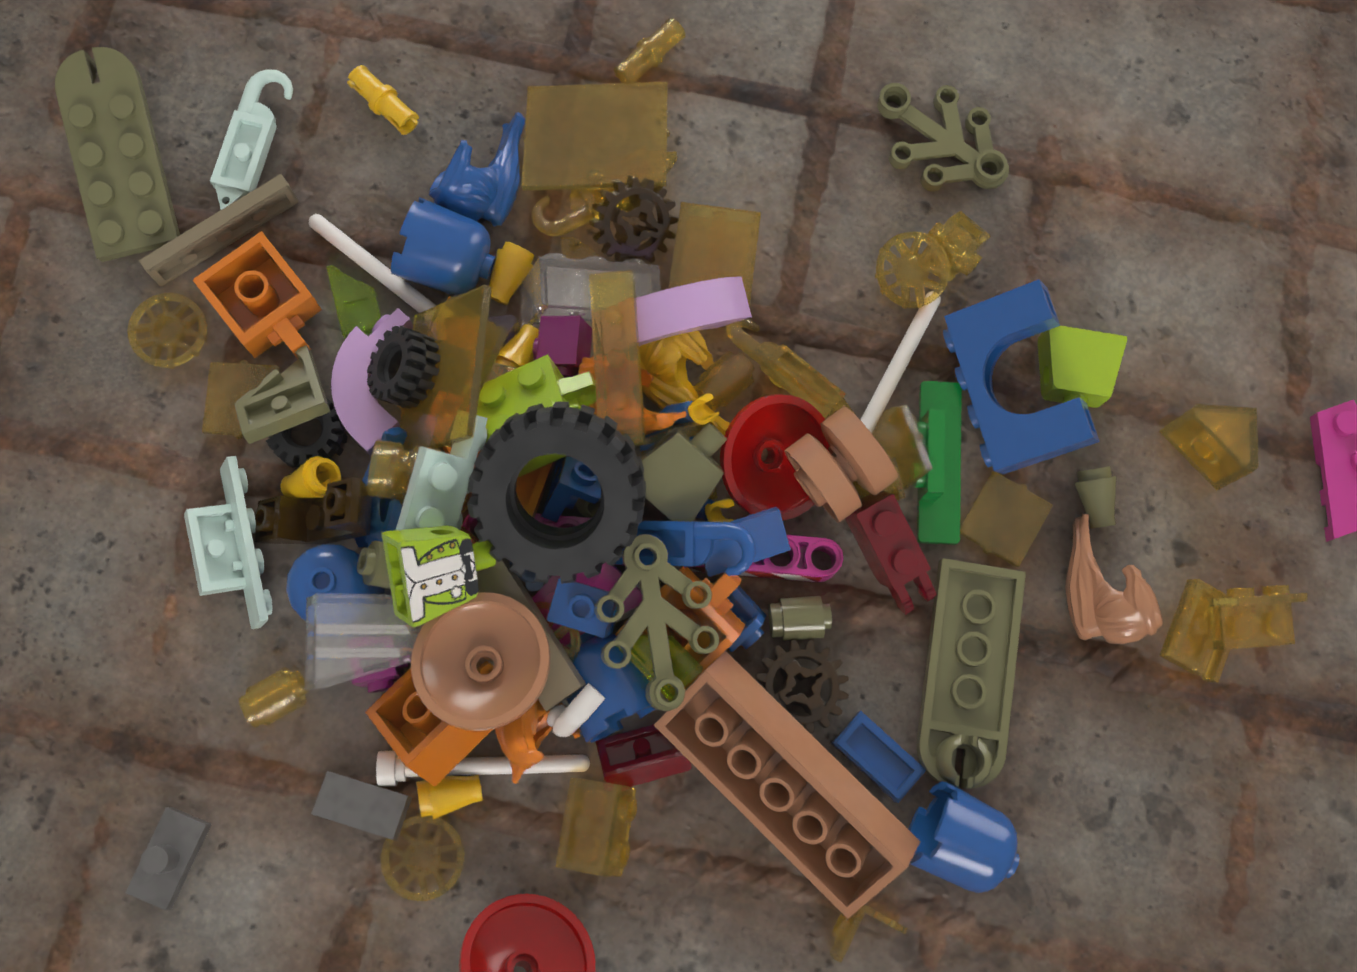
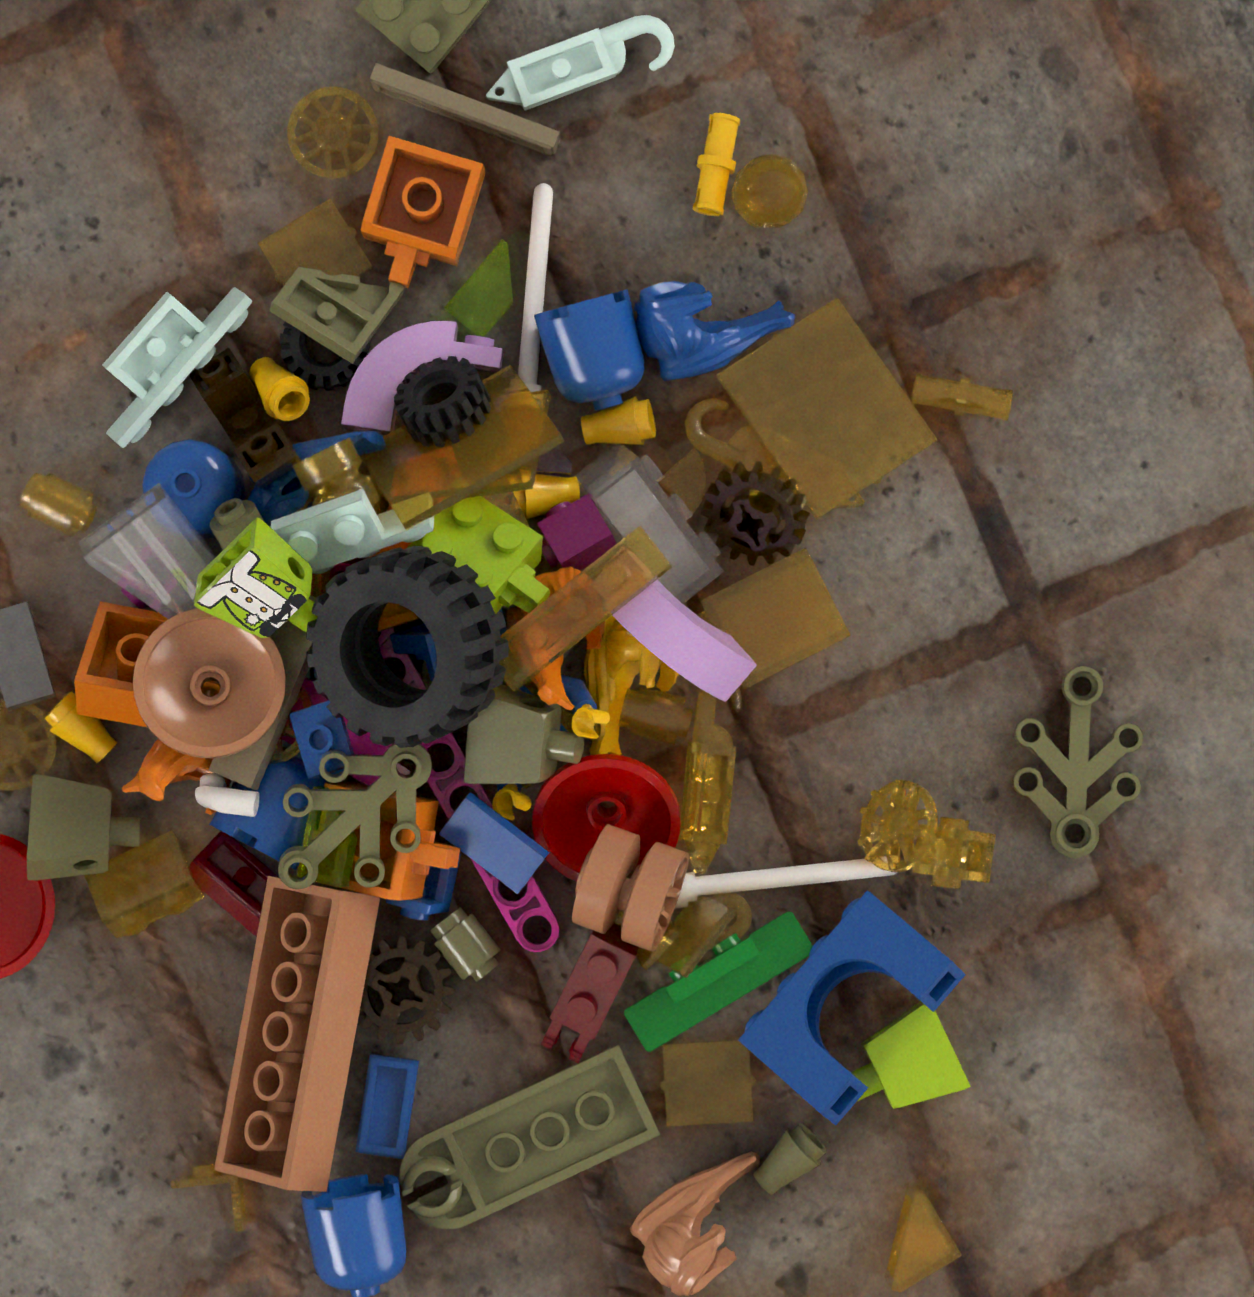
camera: 60 degrees right, 10 degrees up
white piece [376,751,590,787] -> none
blue plate [615,521,756,576] -> none
none -> olive torso [27,774,141,880]
none -> clear yellow hair [732,154,808,228]

